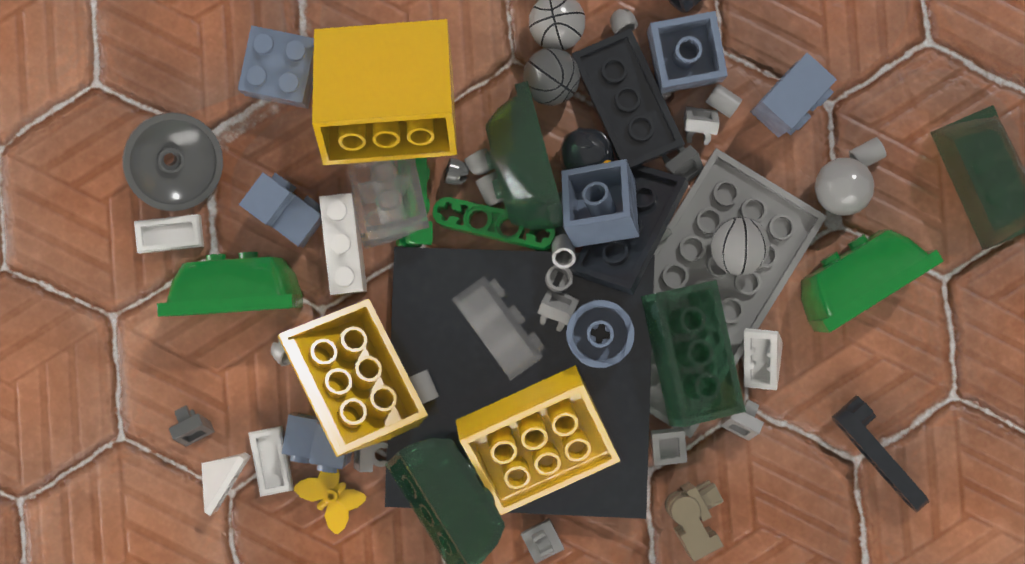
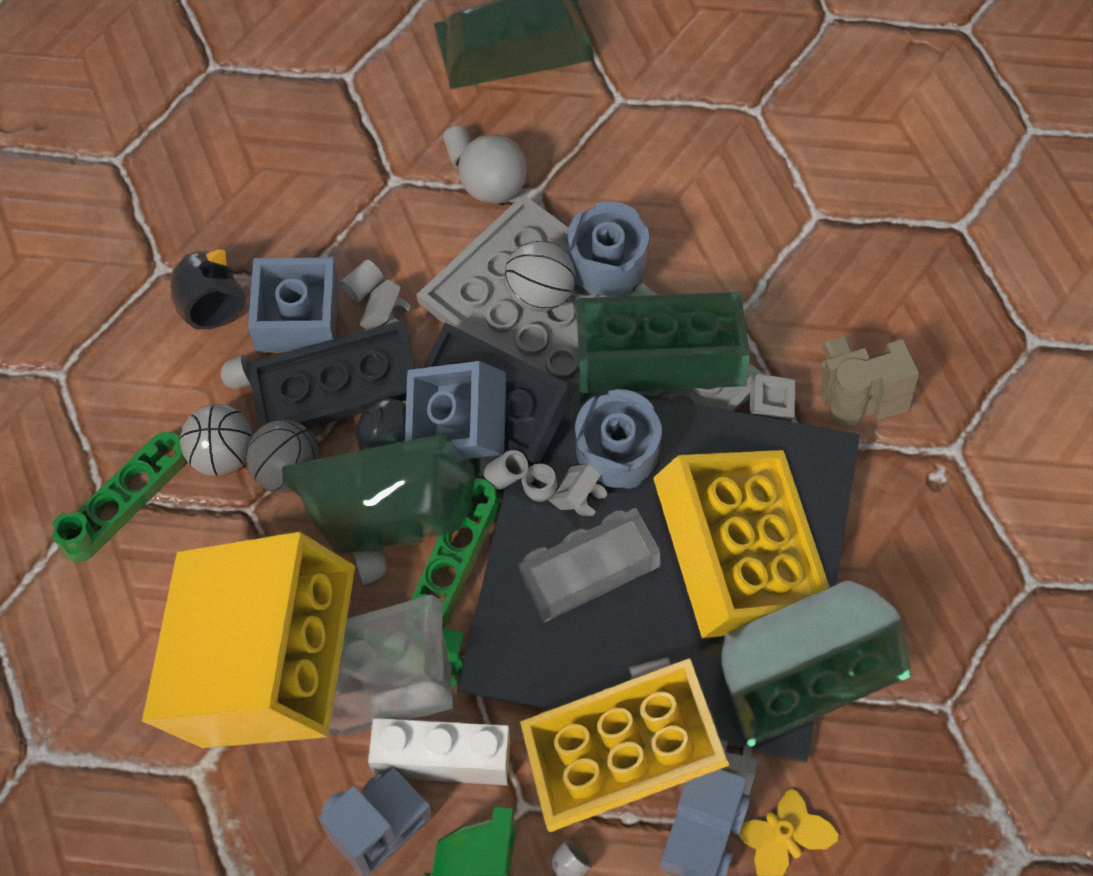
camera: 80 degrees left, 25 degrees down
sand blue brick [238,25,314,109] -> none
dark grey hinge [444,158,469,185] -> none
light grey hinge [475,172,508,207] -> none
light grey tile [521,518,564,564] -> none
dark grey tile [662,145,704,182] -> none
light grey tile [720,399,764,441] -> none
white slope [744,328,783,390] -> none
sand blue brick [750,53,837,138] -> none
green windscreen [801,229,944,333] -> none
black beam [832,395,930,512] -> none
none -> sand blue brick [568,201,649,297]

